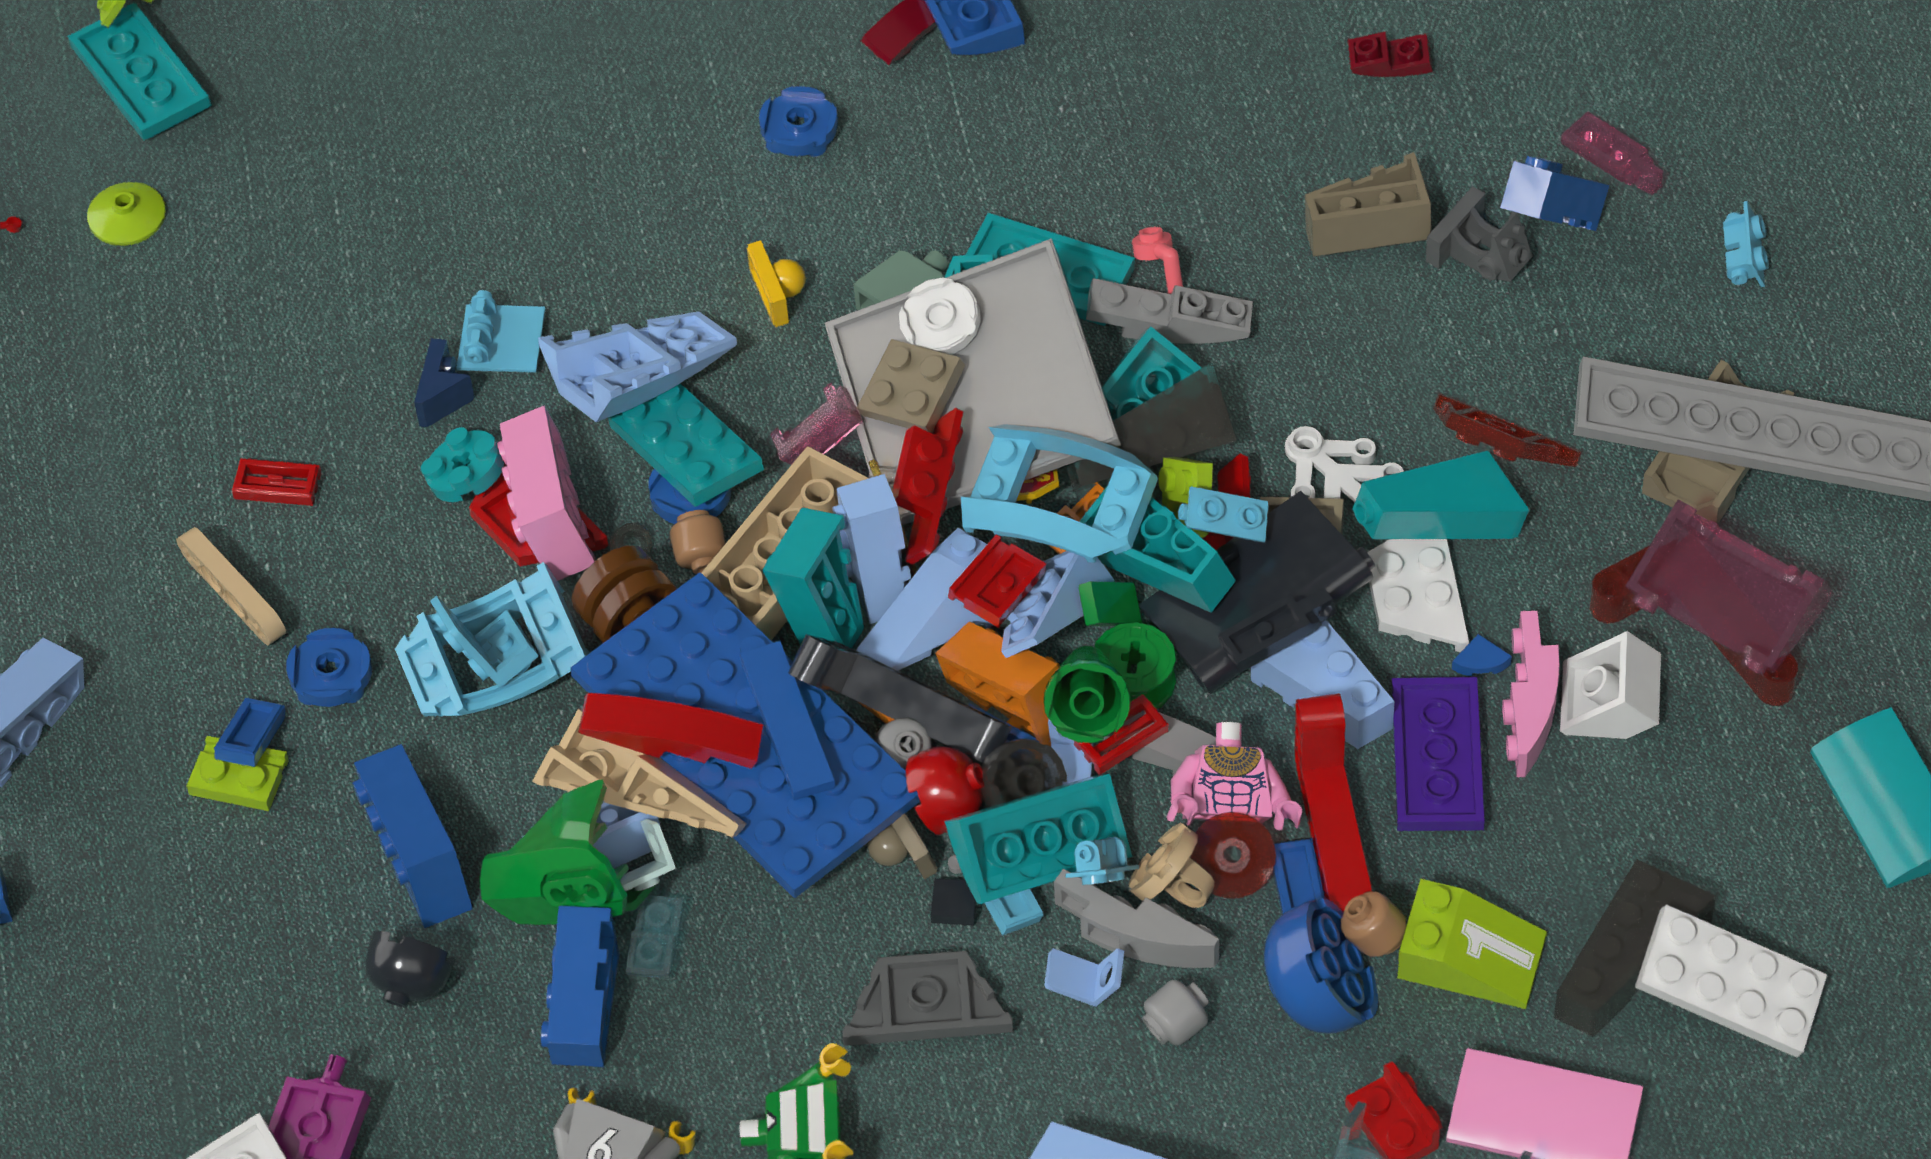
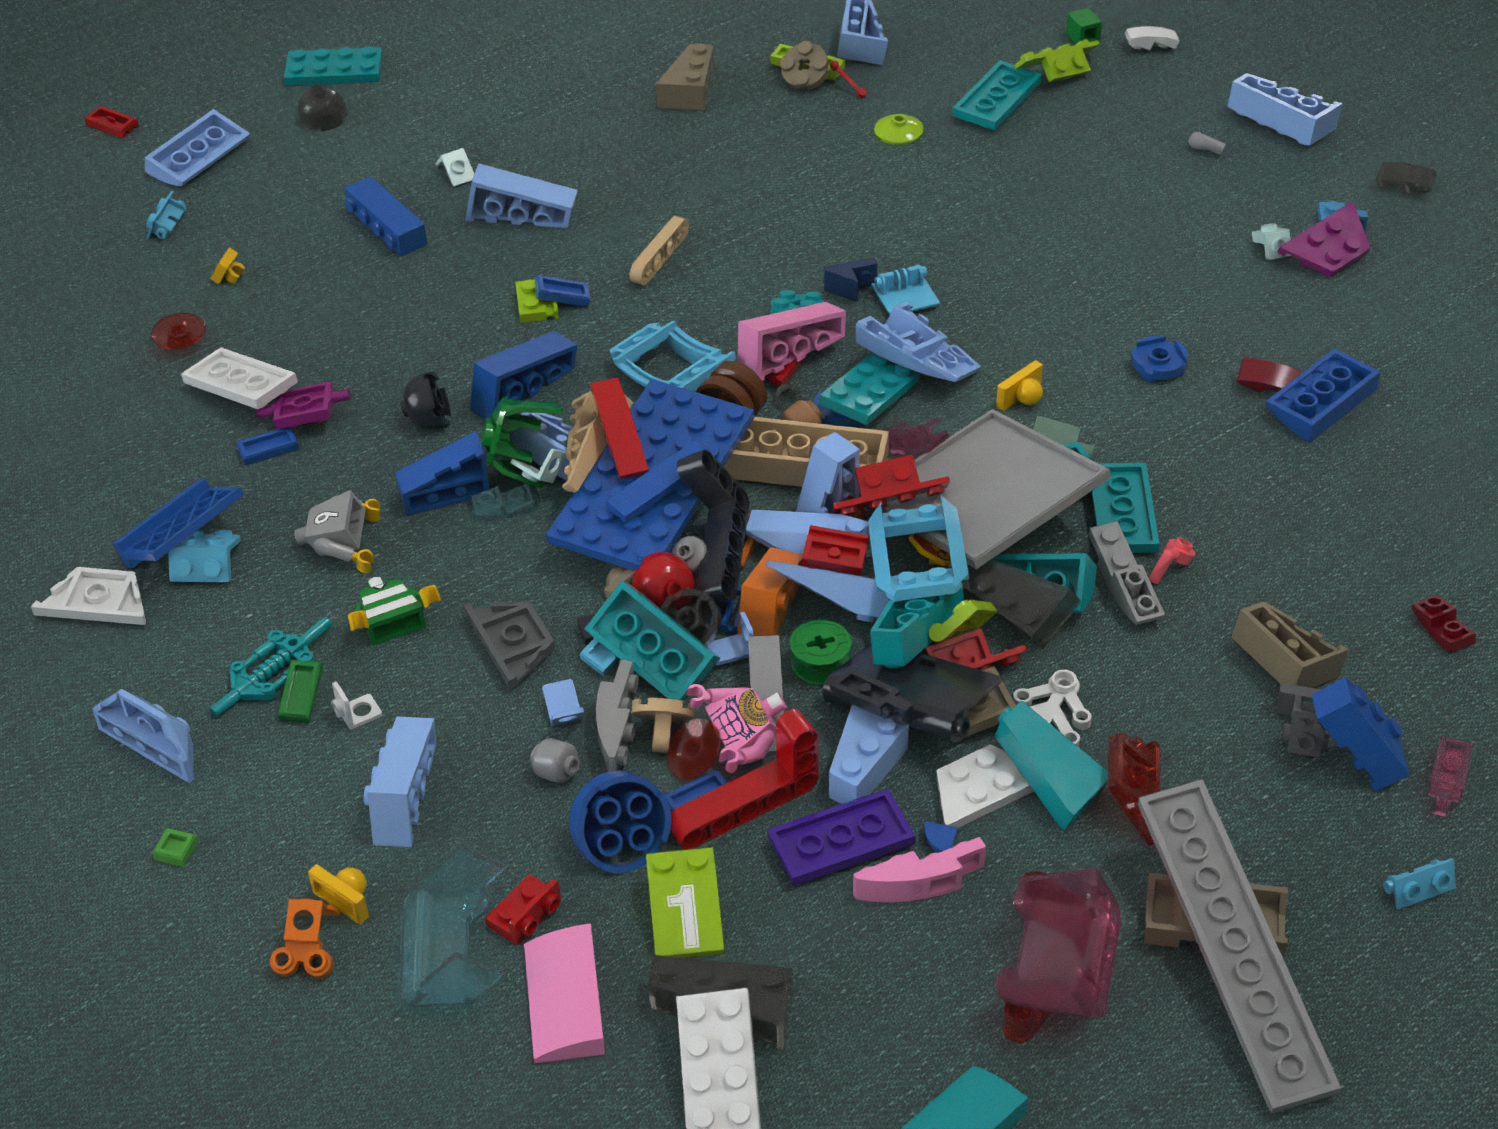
camera: 65 degrees right, 10 degrees down
red tile [232,458,322,506] -> none
blue plate [286,628,372,707] -> none
medium azure bracket [430,595,539,688] -> none
teal wedge [762,508,864,648] -> none
dark tan plate [857,339,966,433] -> none
white tile [899,278,981,355] -> none
green cone [1044,646,1130,743] -> none
medium azure hinge [1065,837,1139,885] -> none
red tile [1074,694,1169,775] -> none
green tile [1078,581,1142,627] -> none
medium azure hinge [1178,486,1268,543] -> none
medium nougat head [1341,891,1406,957] -> none
white slope [1560,631,1661,739] -> none

